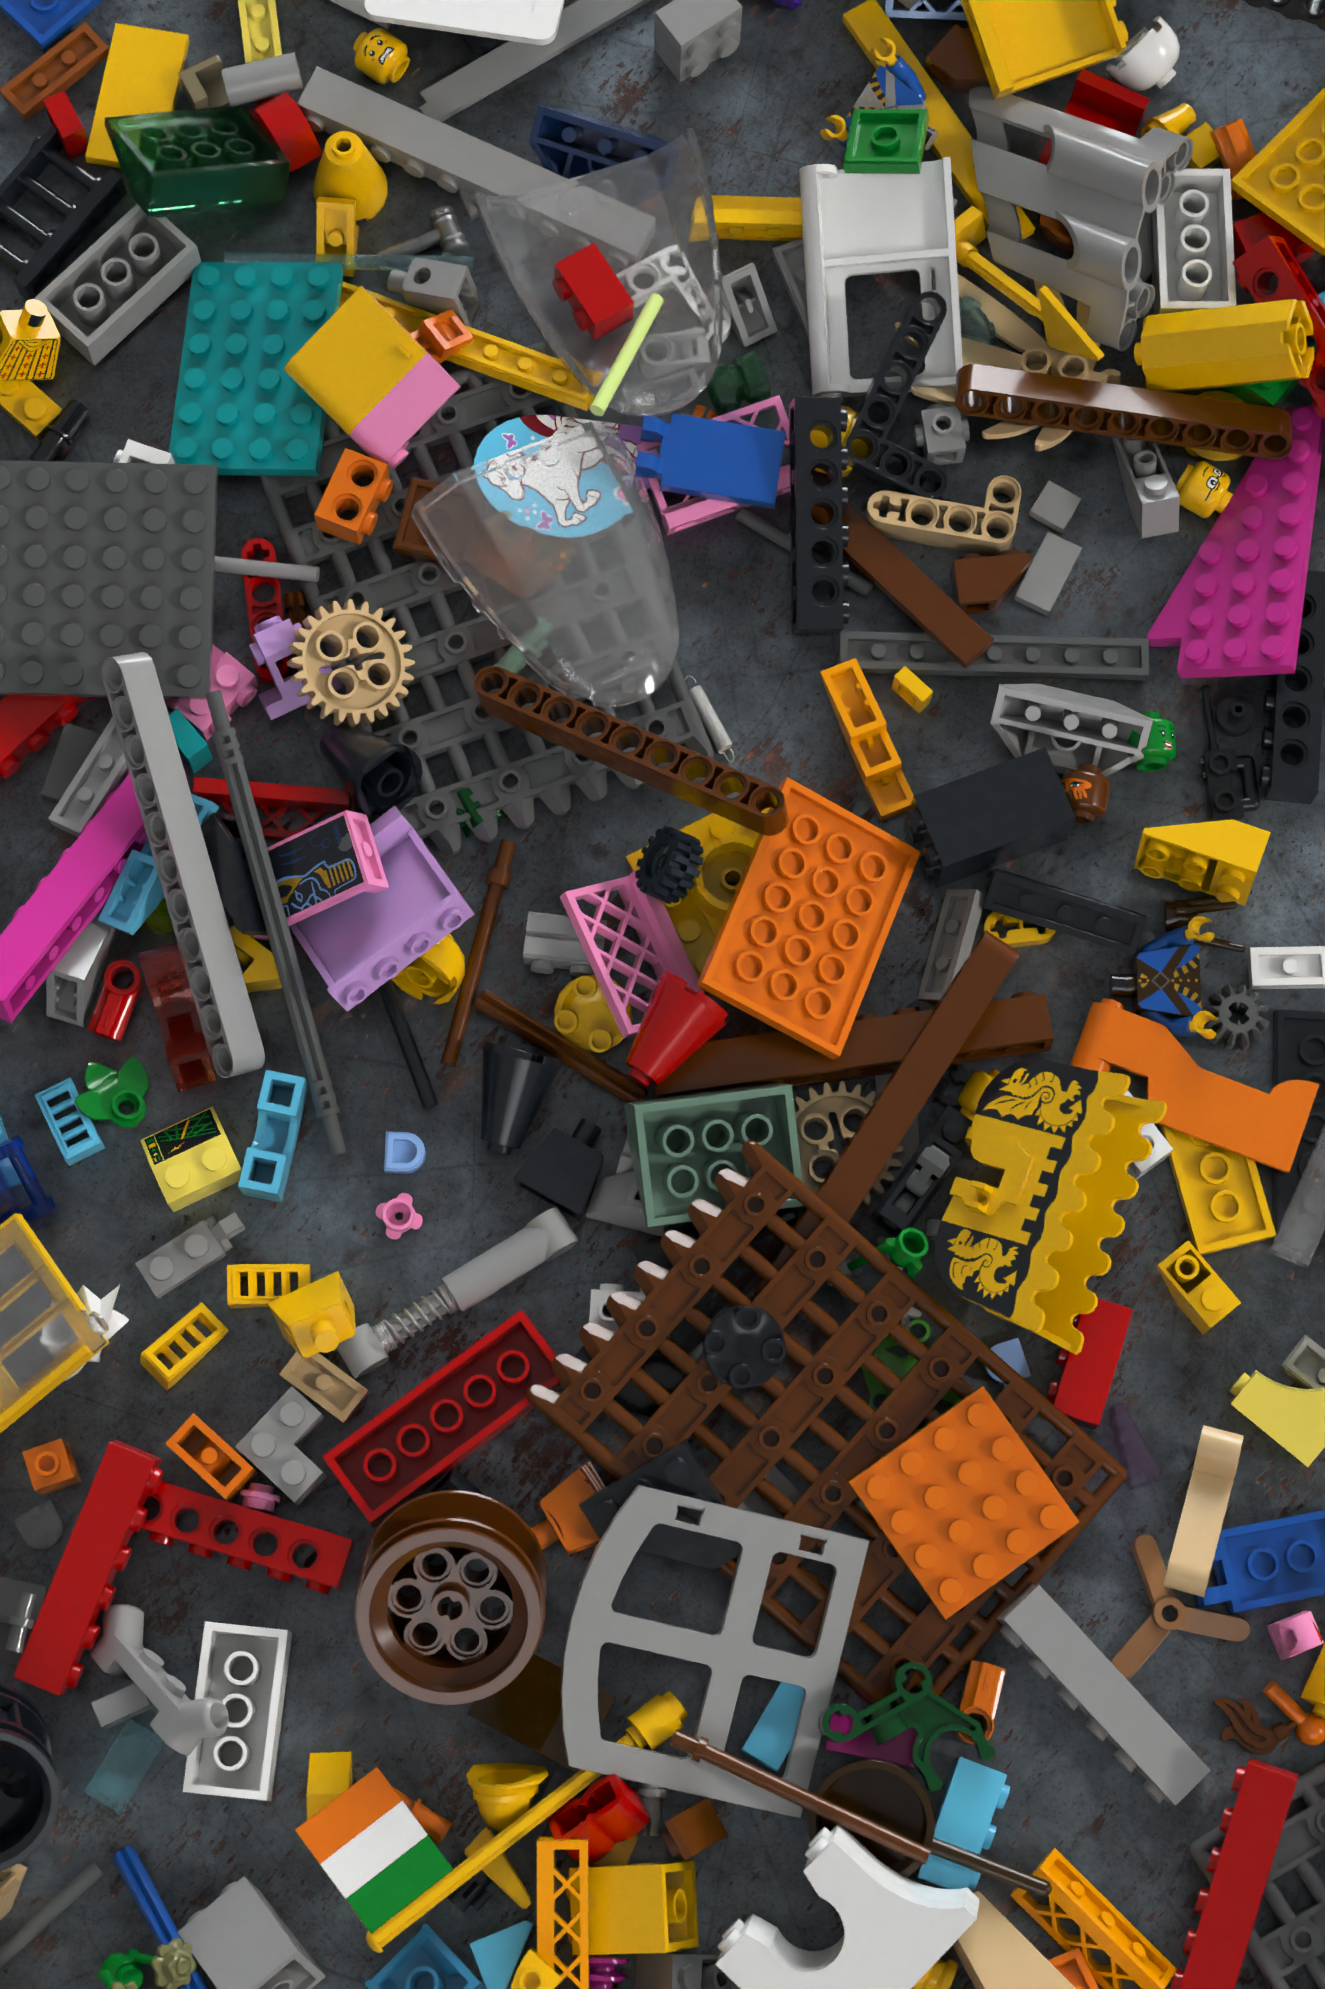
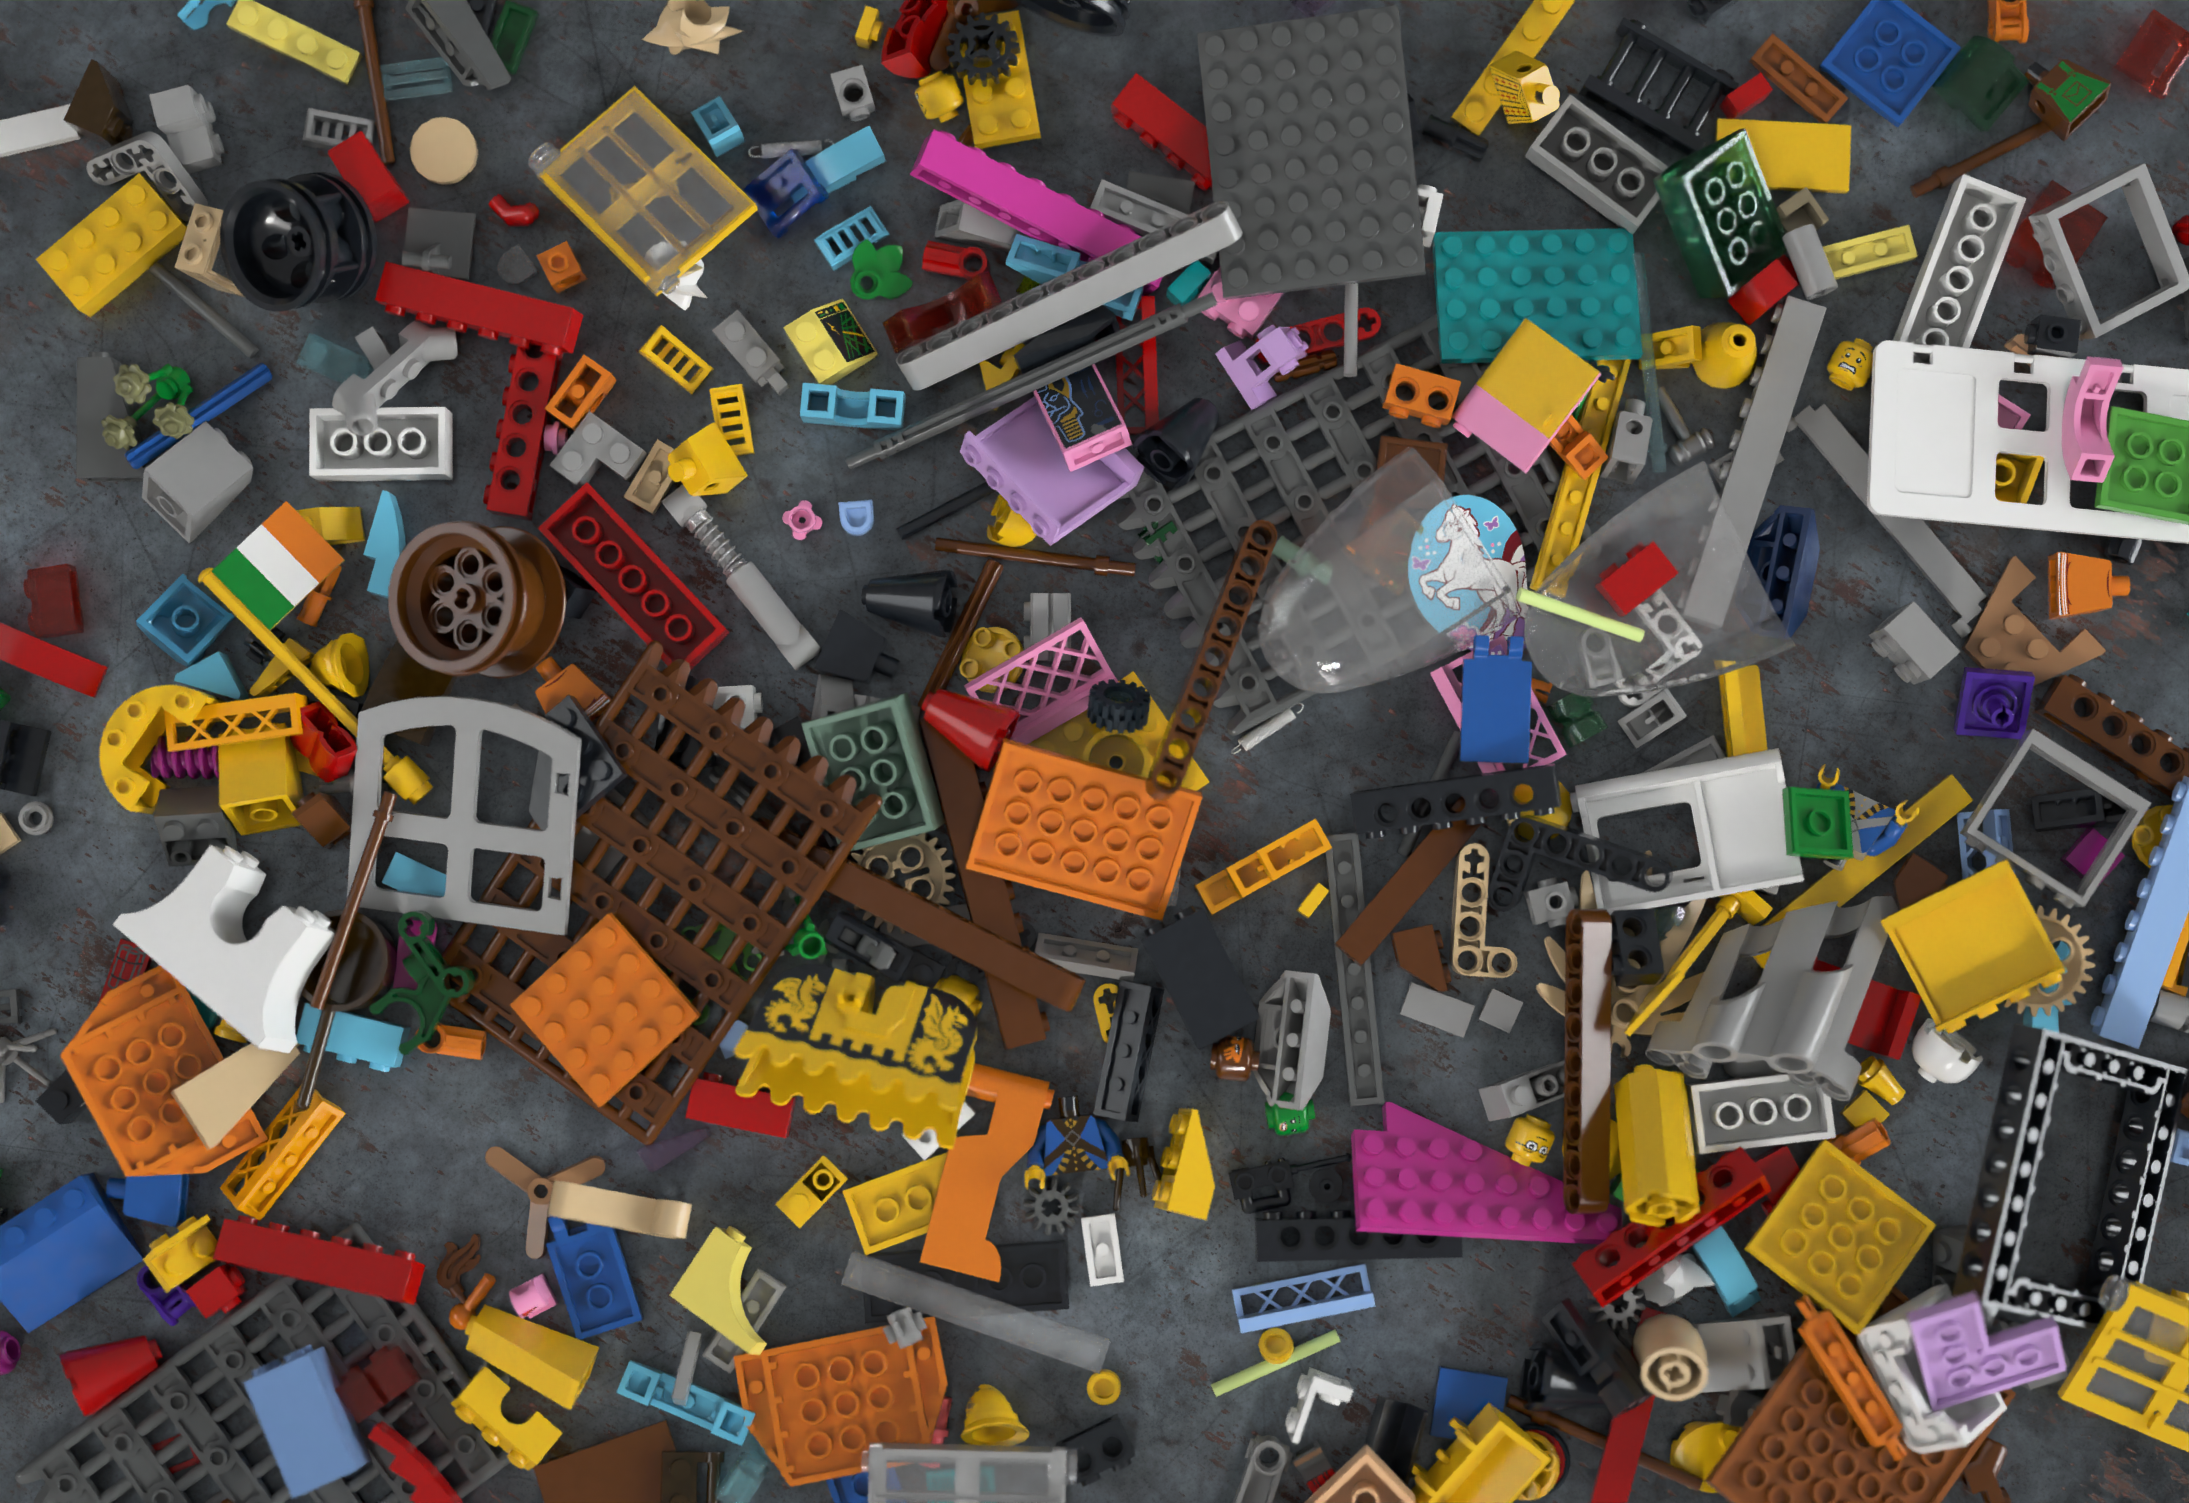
camera: 85 degrees right, 10 degrees up
tan gear [287,599,415,727] -> none
black dish [703,1305,786,1389] -> none
light grey brick [996,1584,1211,1806] -> none
none -> medium azure slope [363,490,406,598]
none -> black brick [1610,909,1665,987]

